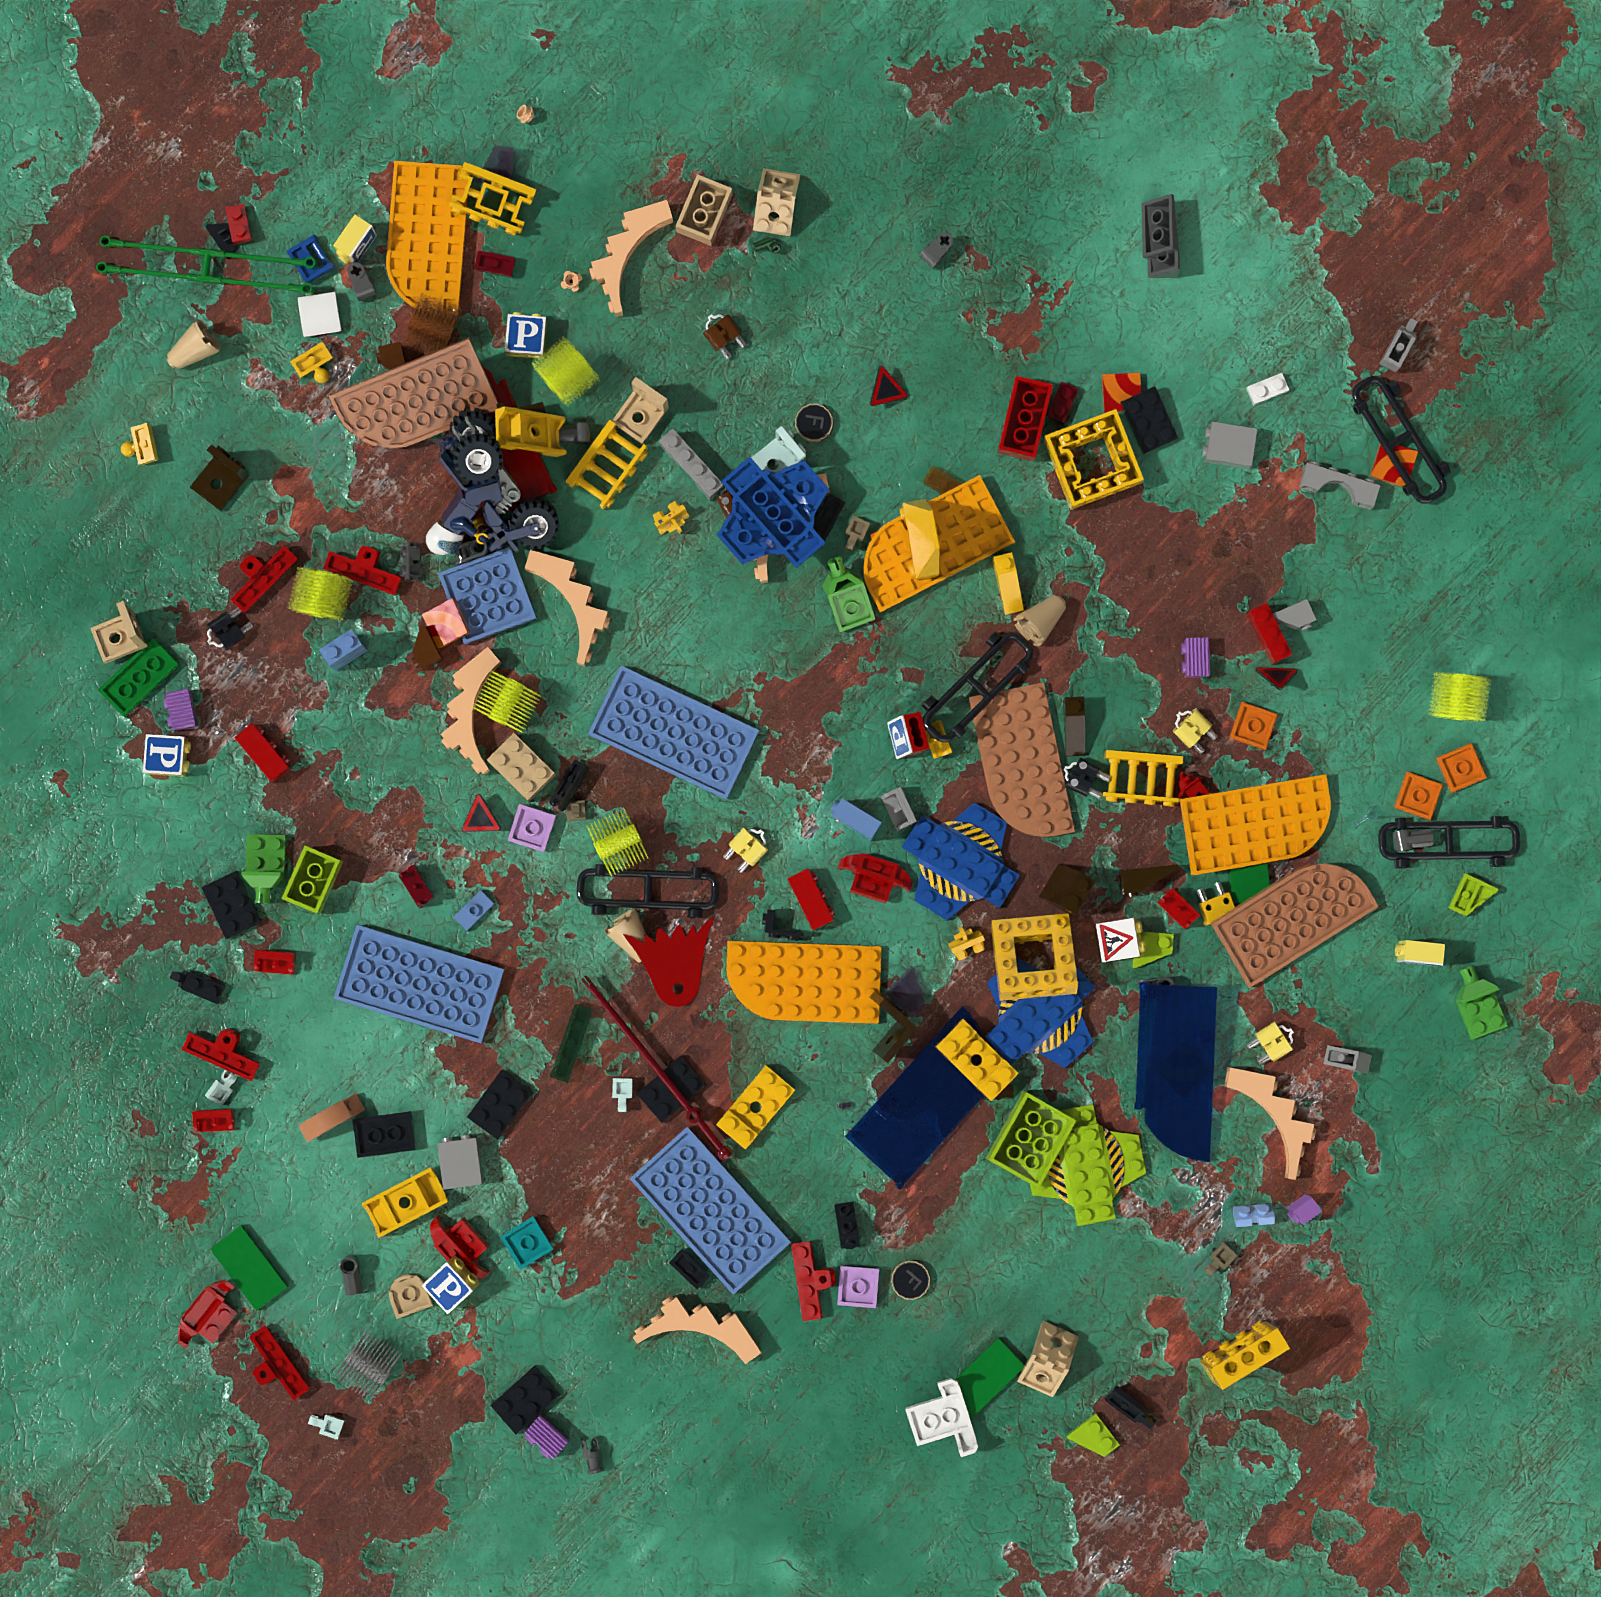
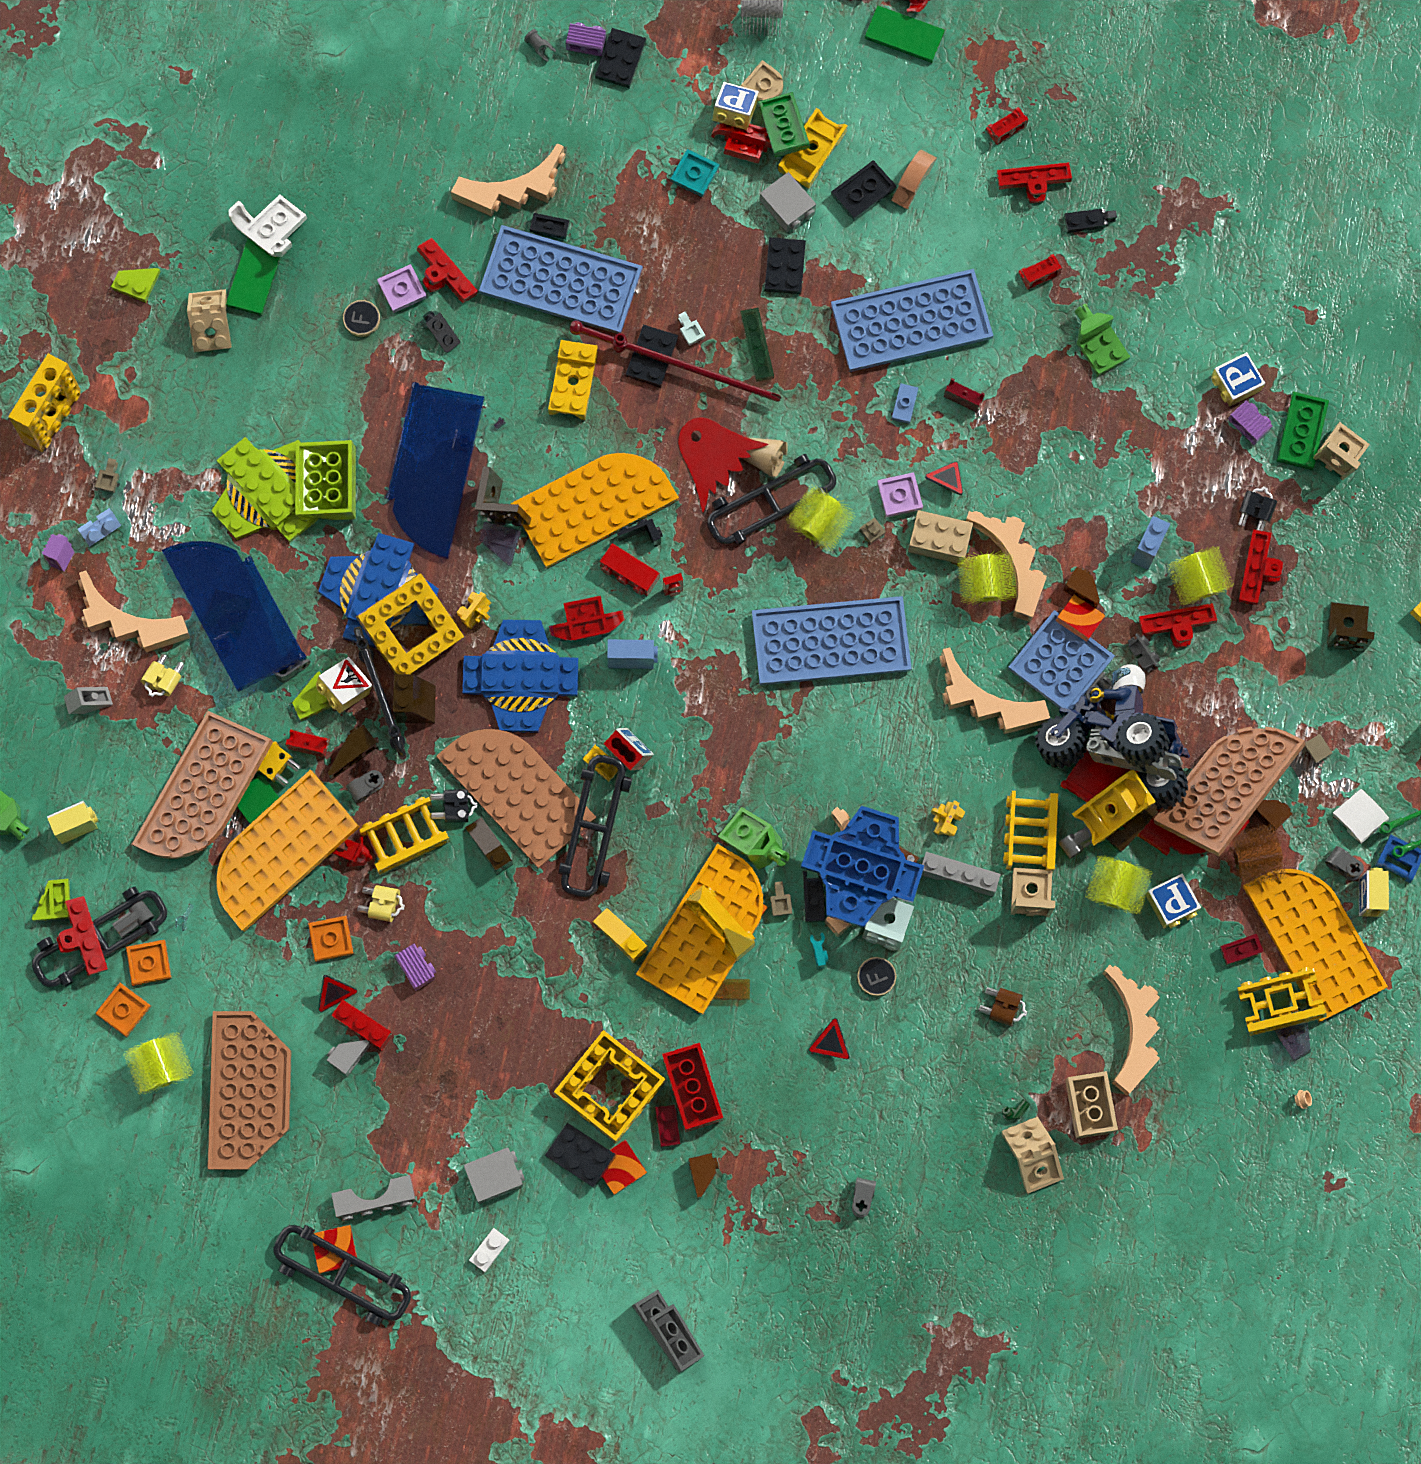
camera: 150 degrees right, 10 degrees down
black plate [201,871,262,939] -> none
light aqua plate [205,1070,237,1106] -> none
red brick [234,723,291,783] -> none
lime brick [281,846,343,914] -> none
yellow plate [290,341,333,383] -> none
dark grey piece [340,1255,363,1296] -> none
black hinge [549,759,590,811] -> none
light nougat plate [561,271,582,292] -> none
light yellow piece [723,827,769,873] -> none
light grey hinge [881,786,917,831] -> none
yellow piece [935,1019,1019,1101] -> none
tan cone [1014,595,1066,646] -> none
black hinge [1105,1385,1158,1429] -> none
light grey hinge [1379,318,1418,373] -> none
none -> red plate [56,896,108,976]
none -> nougat plate [208,1011,292,1170]
none -> dark grey piece [346,770,385,803]
none -> black bar [354,626,406,760]
none -> red plate [663,573,683,597]
none -> reddish brown slope [688,1153,719,1200]
none -> green tile [758,92,810,158]
none -> teal plate [810,933,828,969]
none -> dark tan panel [1302,734,1332,763]

